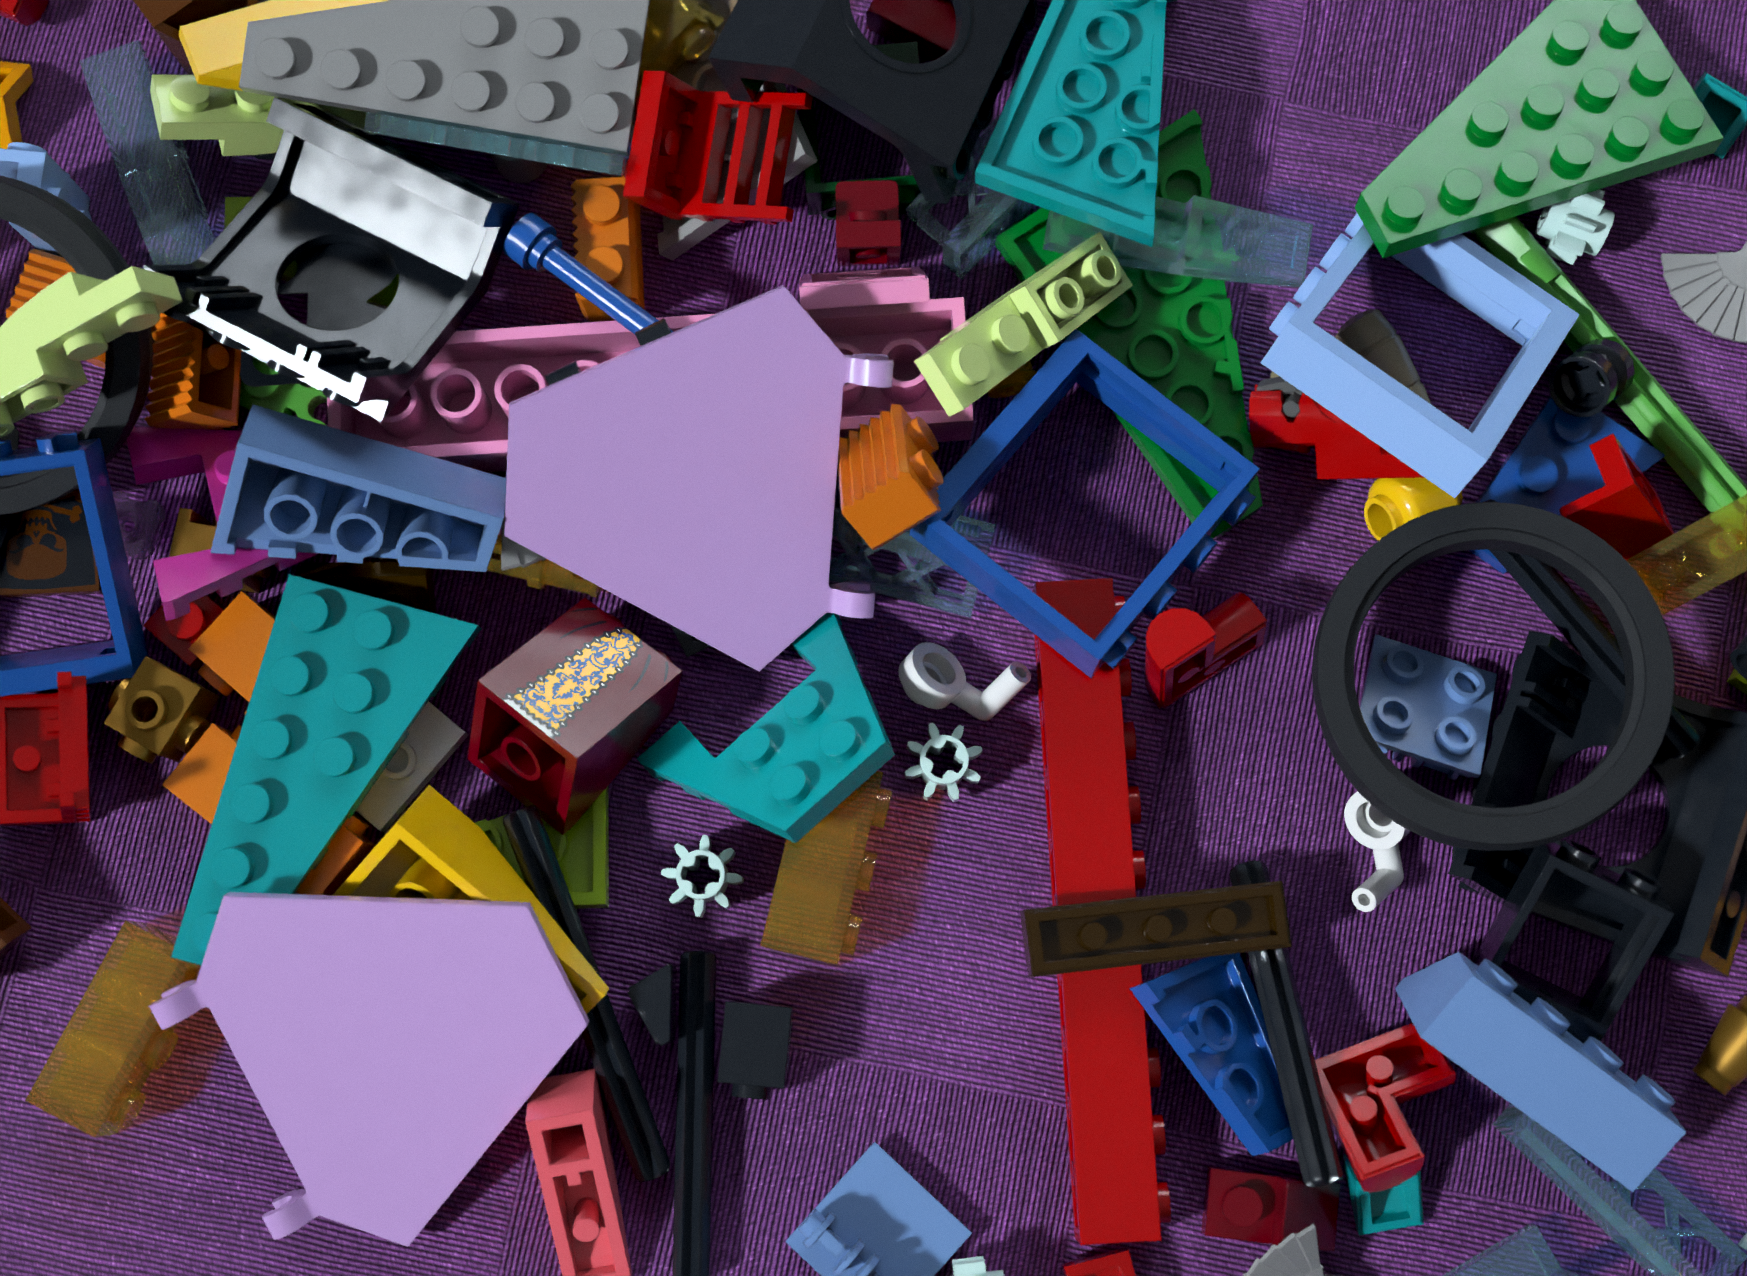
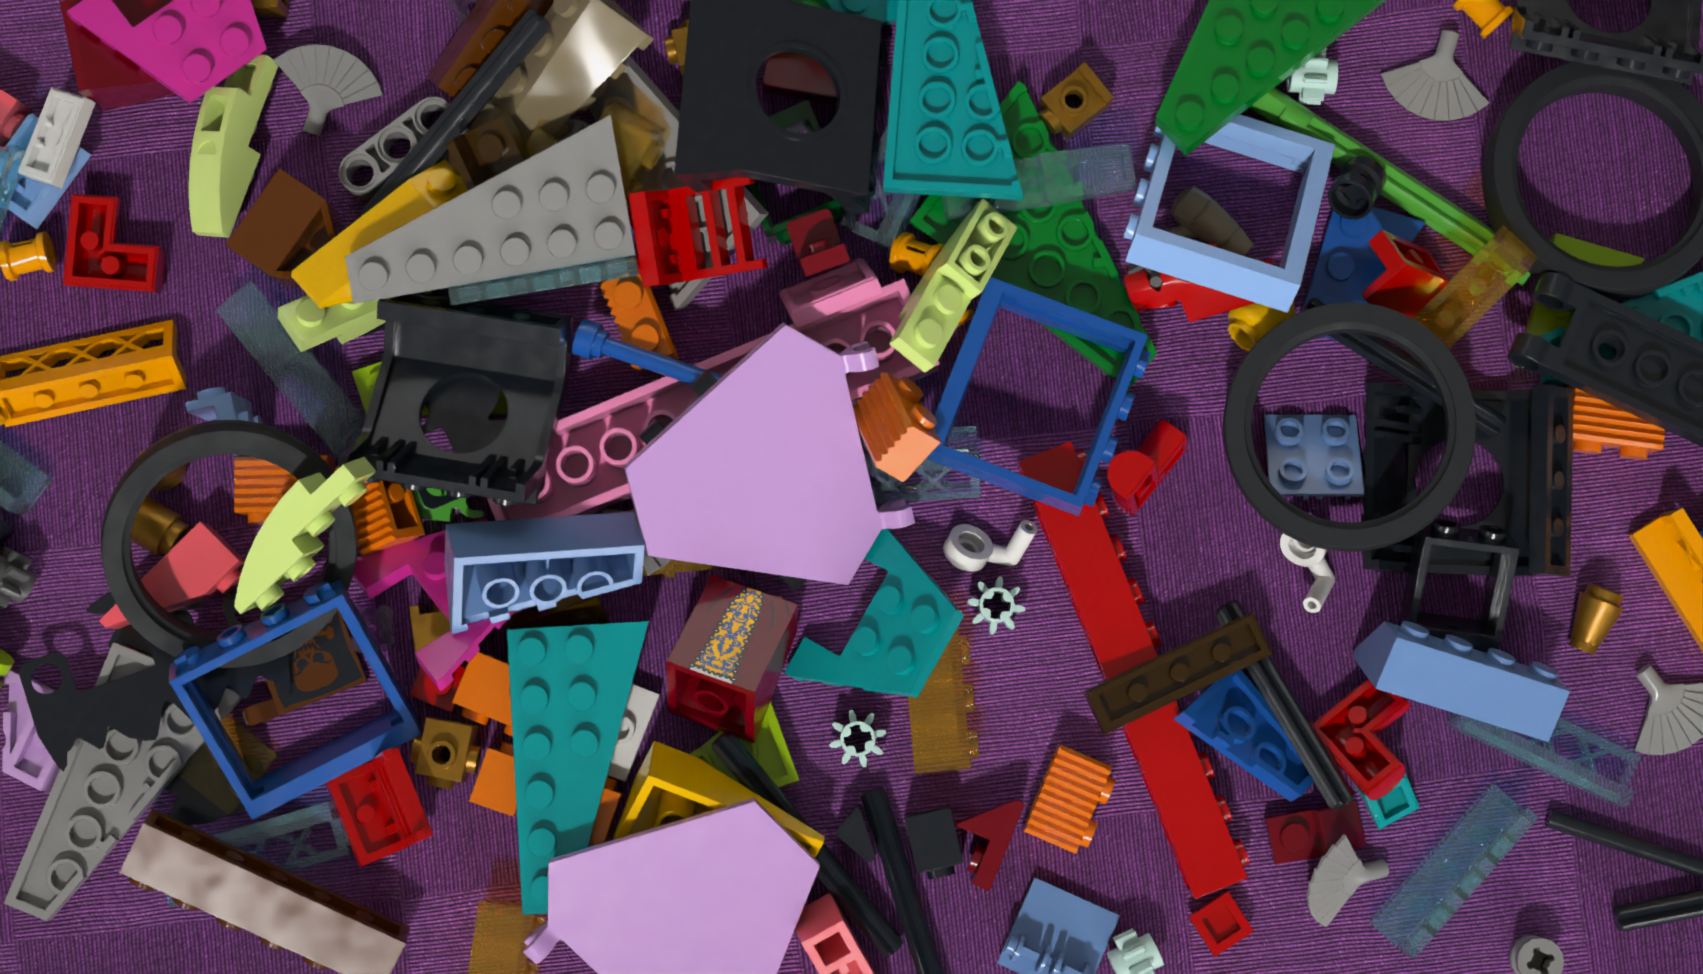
camera: 15 degrees left, 5 degrees up
none -> light orange bush [889,232,944,276]
none -> dark red slope [954,799,1025,892]
none -> orange brick [1022,744,1116,854]
none -> pearl gold brick [1039,62,1114,140]

